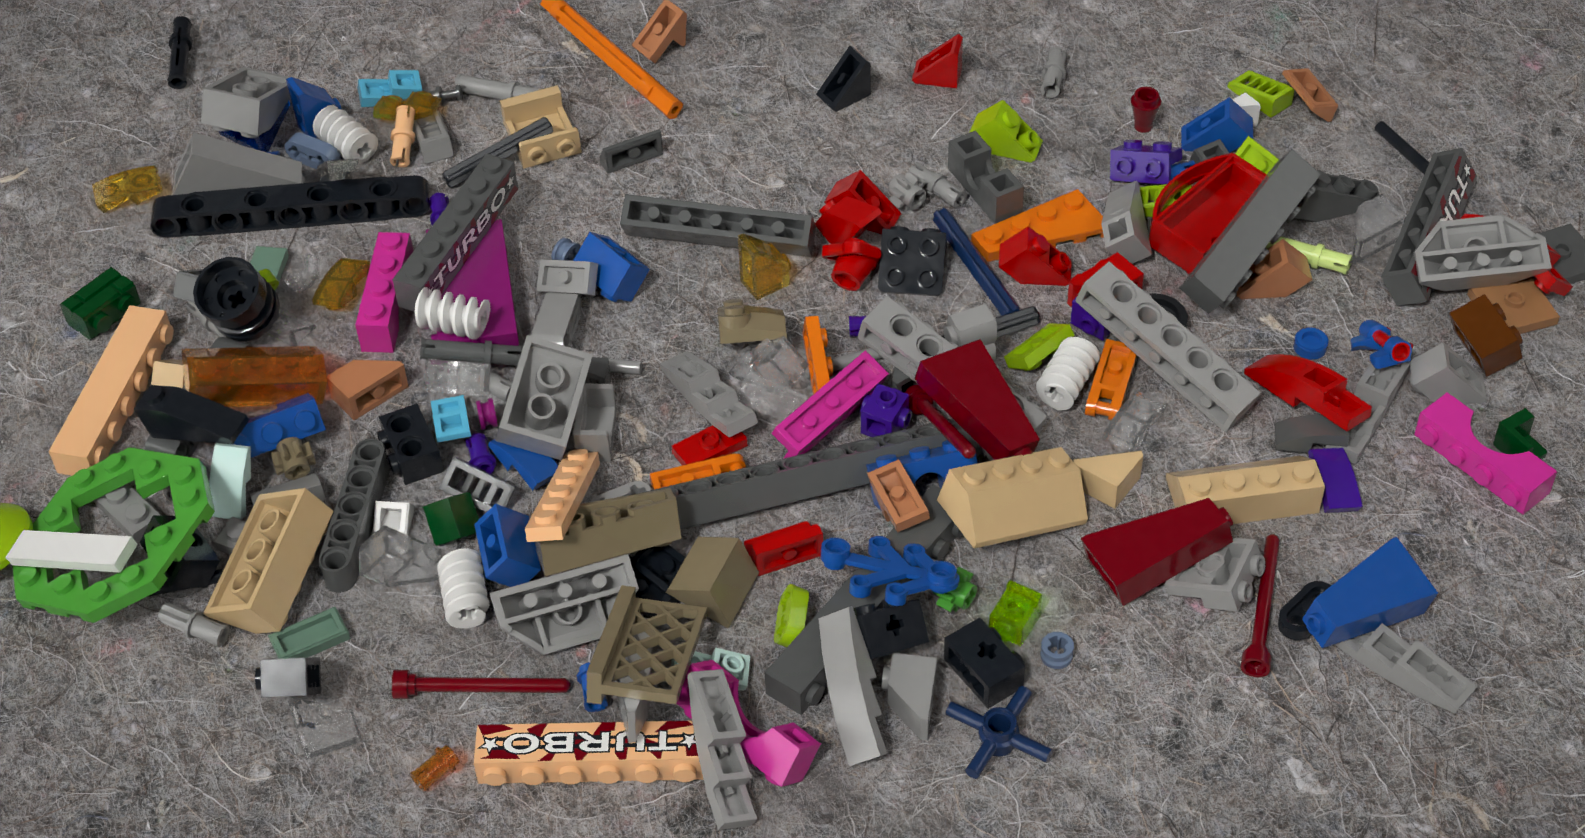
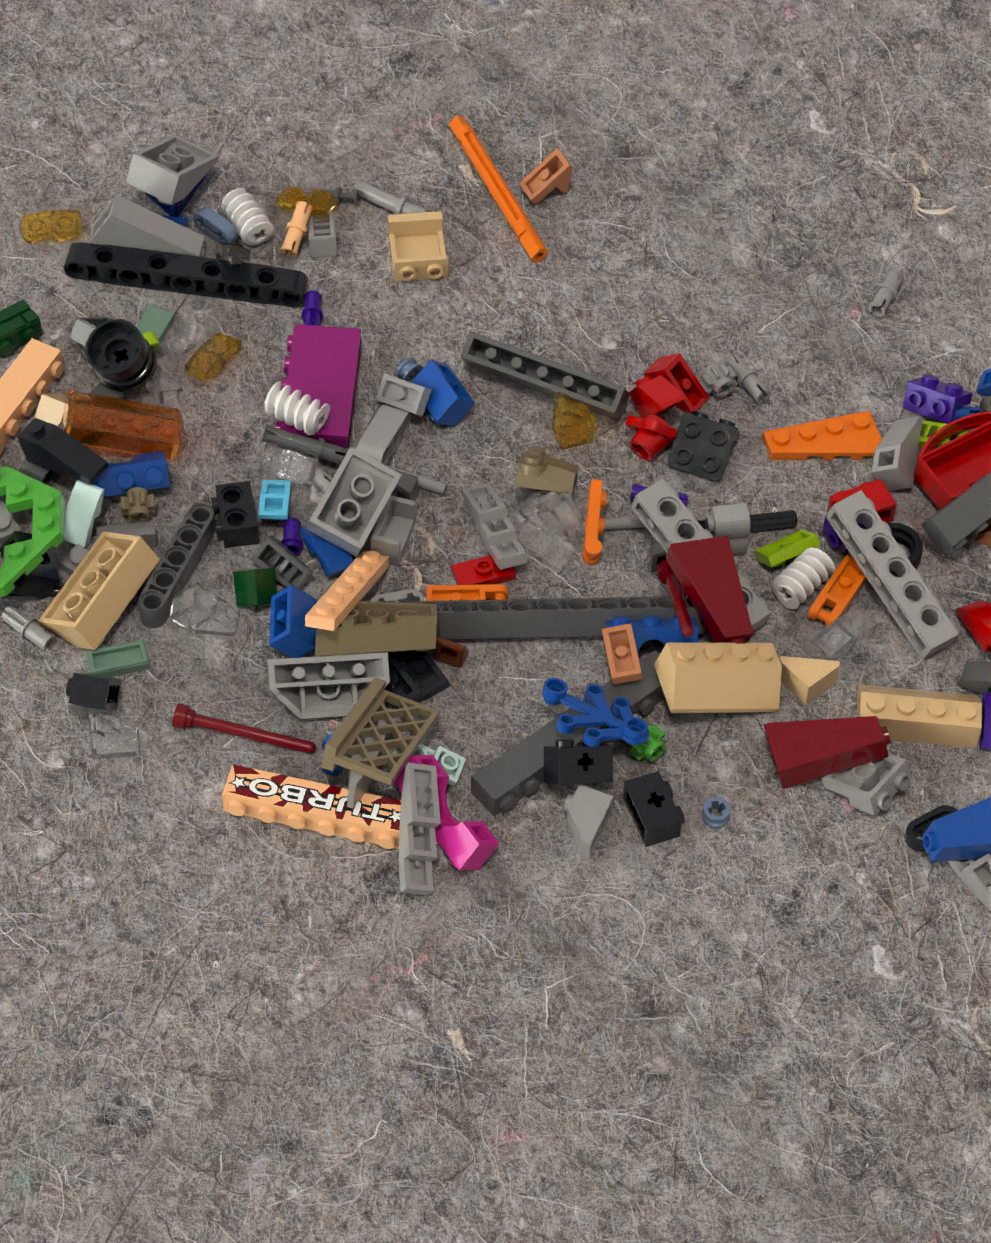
camera: 10 degrees right, 5 degrees up
black pin [167,16,193,89] -> none
blue slope [286,77,342,138] -> none
nougat slope [326,360,409,420] -> none
dark pink arch [355,232,414,353] -> none
medium azure slope [357,70,422,107] -> none
white slope [372,501,414,538] -> none
dark grey brick [392,154,518,312] -> none
clear orange pin [409,745,460,792] -> none
white piece [437,548,490,629] -> none
black axle [442,117,553,188] -> none
magenta bush [476,398,498,430] -> none
dark grey slope [599,129,663,174] -> none
dark tan slope [666,537,759,628] -> none
red panel [744,521,823,576] -> none
dark pink fence [771,350,889,459] -> none
lime beam [774,584,809,648] -> none
black slope [816,45,871,112] -> none
light grey slope [818,606,887,766] -> none
dark purple brick [860,383,912,437] -> none
red slope [912,34,963,89] -> none
dark blue axle [933,208,1019,315] -> none
dark blue bar [946,686,1053,779] -> none
dark grey arch [948,131,1024,224] -> none
lime slope [969,100,1043,163] -> none
clear neon green brick [989,580,1042,646] -> none
red slope [999,226,1072,286] -> none
dark red cone [1131,86,1162,133] -> none
dark red piece [1240,534,1280,678] -> none
none -> copper slope [434,637,469,668]

